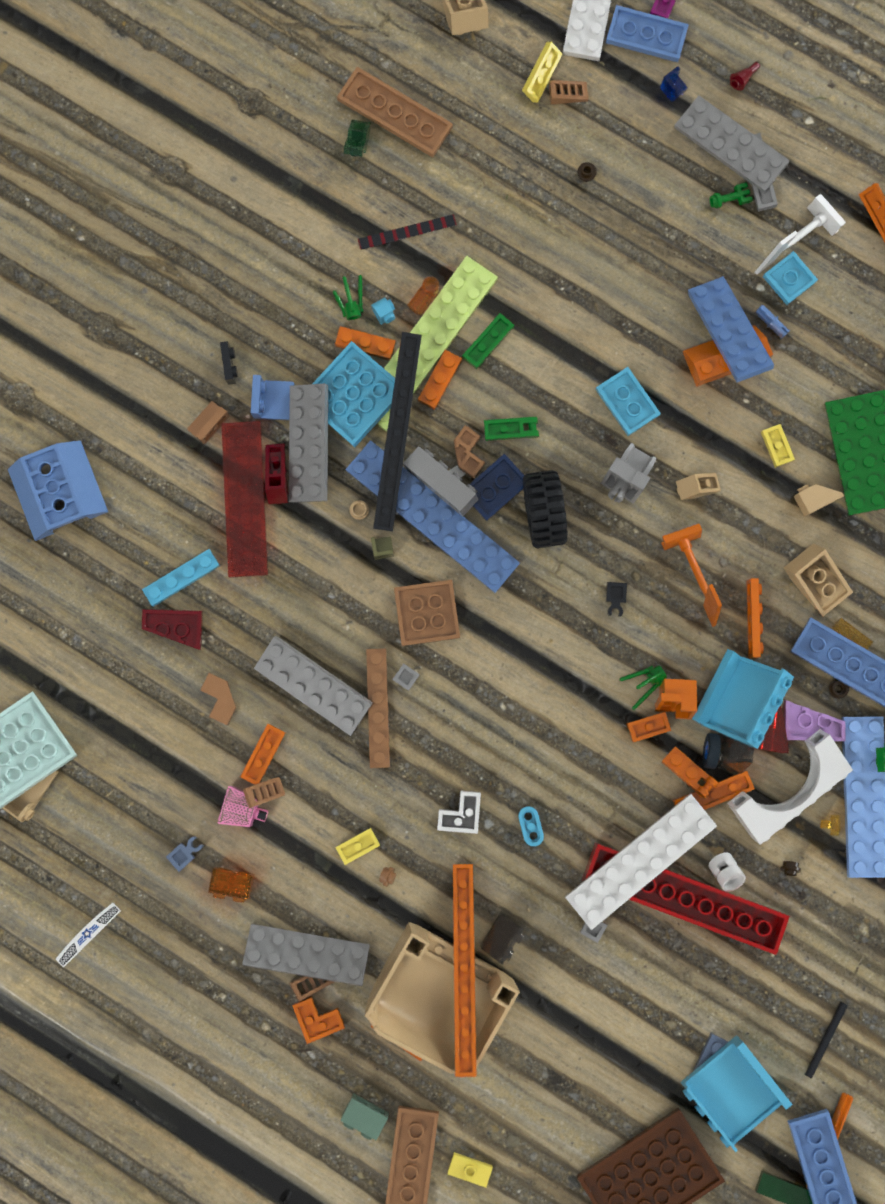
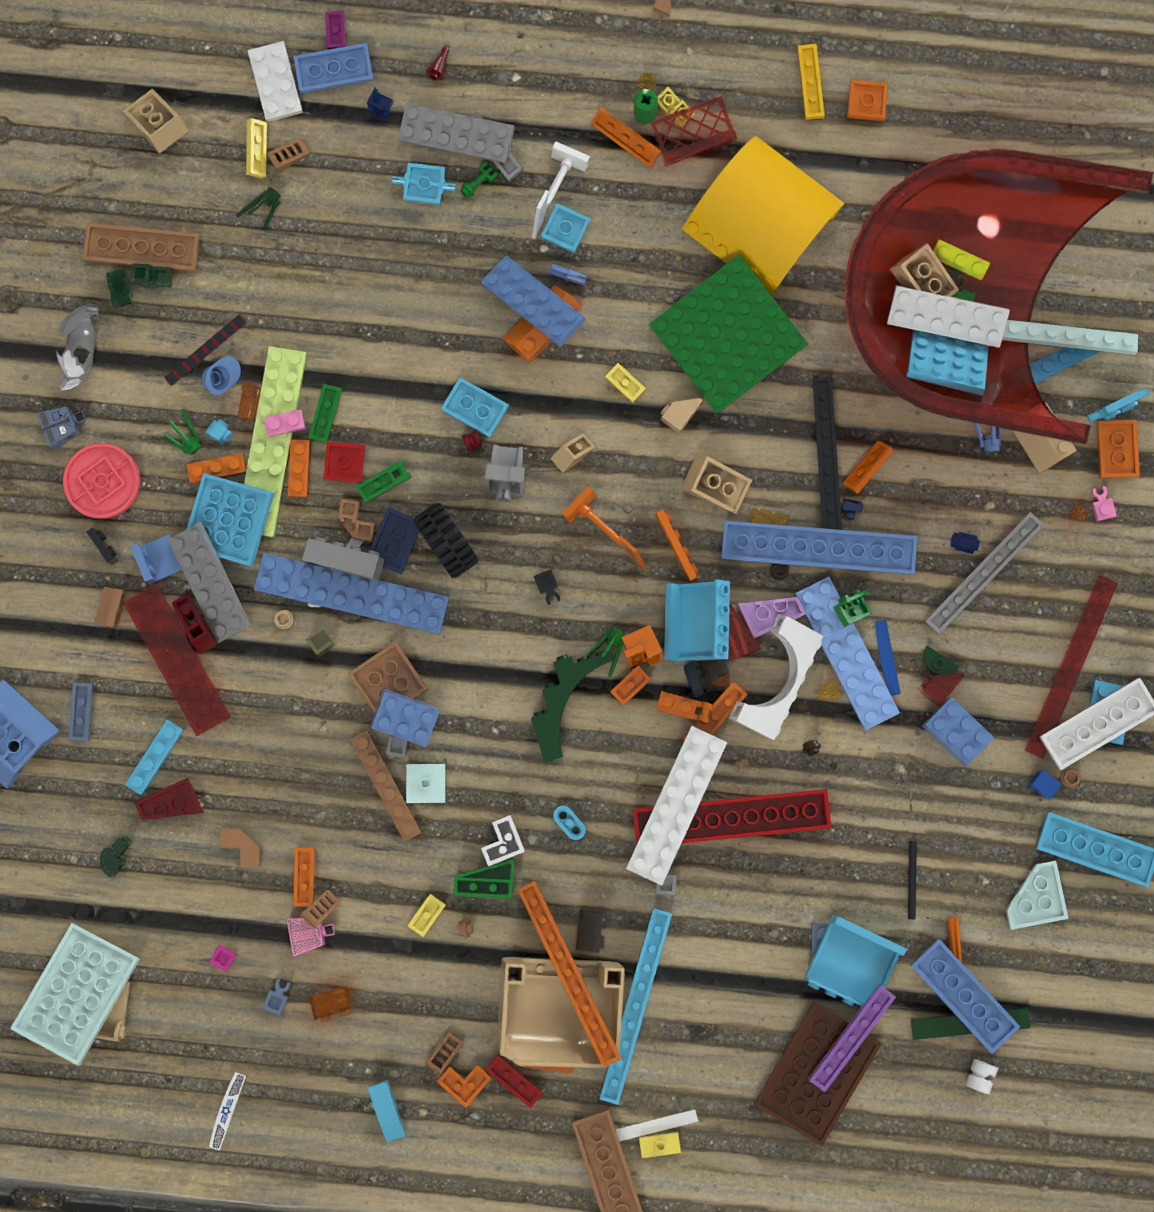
camera: 25 degrees left, 0 degrees up
light grey plate [242,924,370,986] -> none
light grey plate [254,636,373,736] -> none
sand green brick [340,1093,389,1141] -> none
black plate [373,332,422,532] -> none
dark brown plate [577,162,597,182] -> none
white wheel [709,853,746,892] -> none
none -> sand blue torso [36,407,87,450]
none -> light grey animal [56,304,99,390]
none -> coral plate [63,443,141,519]
none -> sand blue plate [68,682,94,741]
none -> clear green brick [100,837,133,878]
none -> clear green brick [130,263,174,289]
none -> medium blue piece [201,356,241,395]
none -> dark pink plate [209,944,237,972]
none -> dark green plant [236,187,281,227]
none -> bright pink plate [264,409,306,437]
none -> red plate [323,442,365,483]
none -> medium azure slope [368,1080,406,1142]
none -> medium blue brick [370,688,440,747]
none -> medium azure plate [392,163,456,206]
none -> light aqua plate [406,764,446,803]
none -> green wedge [453,859,515,899]
none -> dark red wheel [461,430,482,452]
none -> red plate [486,1054,543,1109]
none -> dark green arch [531,651,613,763]
none -> medium azure plate [599,908,672,1105]
none -> white sticker [616,1110,698,1141]
none -> medium lavender plate [808,984,896,1092]

